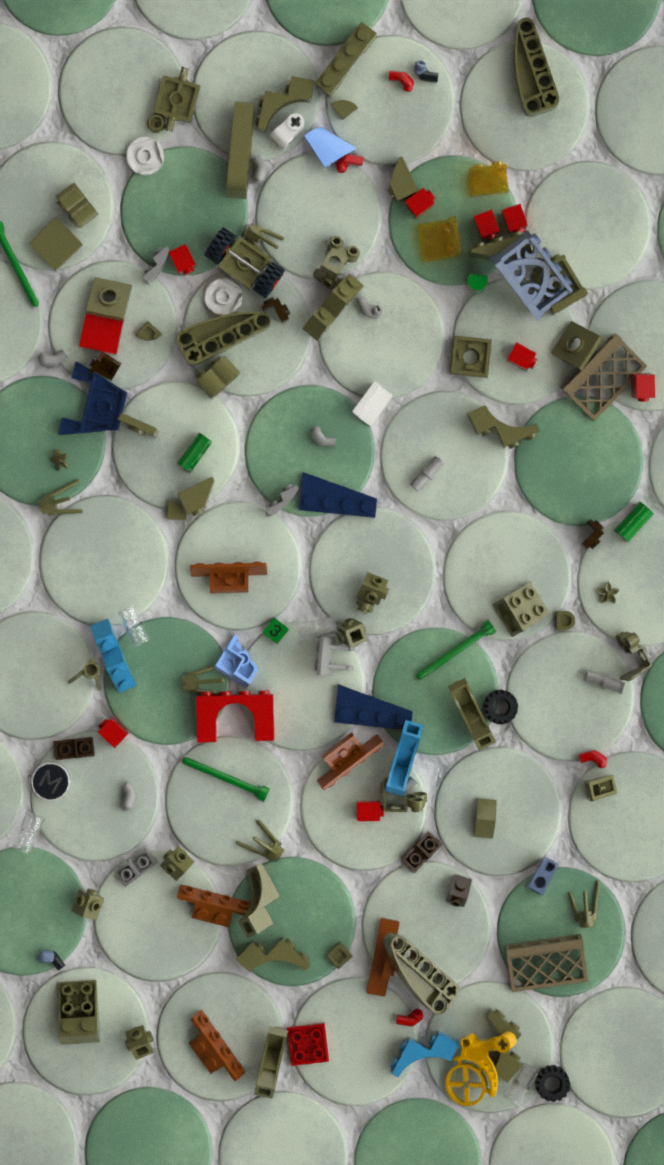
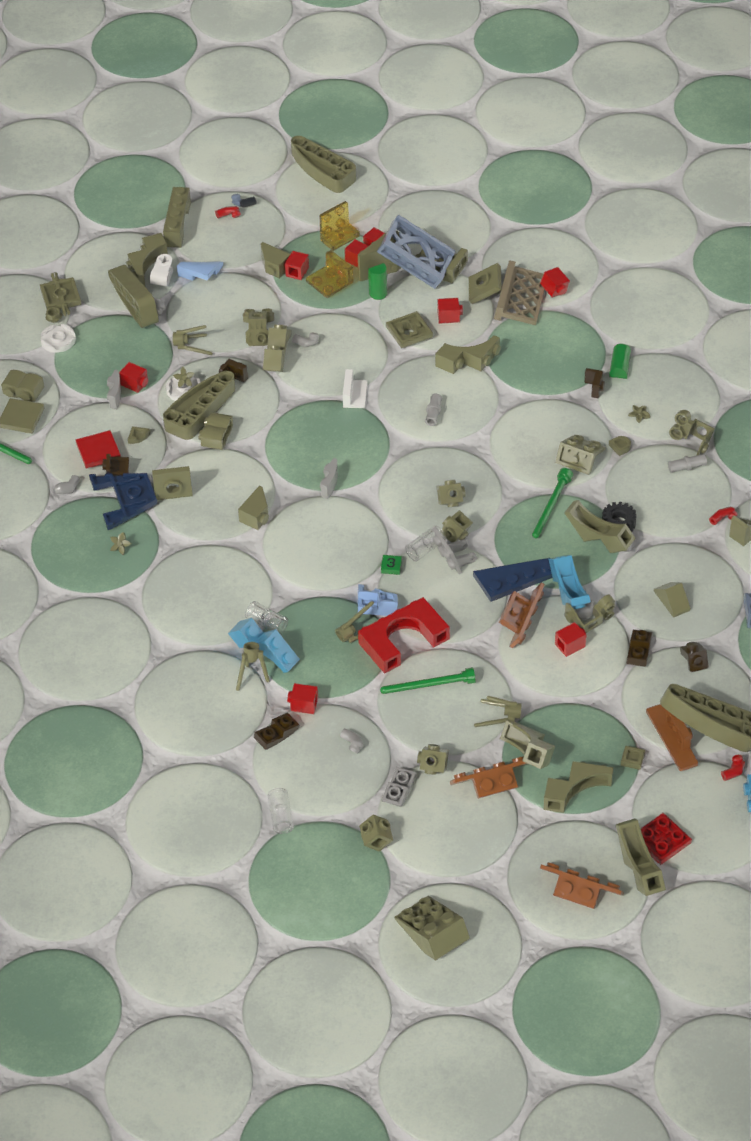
camera: 30 degrees left, 40 degrees down
black tile [32,762,70,801] -> none
arm [37,950,66,971] -> none
olive plant [39,479,83,516] -> none
olive piece [86,277,132,321] -> none
olive brick [125,1025,154,1060] -> none
olive tile [167,500,187,520] -> none
green brick [177,432,212,472] -> none
dark orange bracket [190,561,267,593] -> none
plate [204,227,285,298] -> none
dark blue wing [299,472,377,518] -> none
light grey arm [310,426,336,447] -> none
olive tile [331,100,358,120] -> none
red arm [336,154,364,173] -> none
olive plate [356,599,375,614] -> none
none -> olive plant [173,367,194,388]

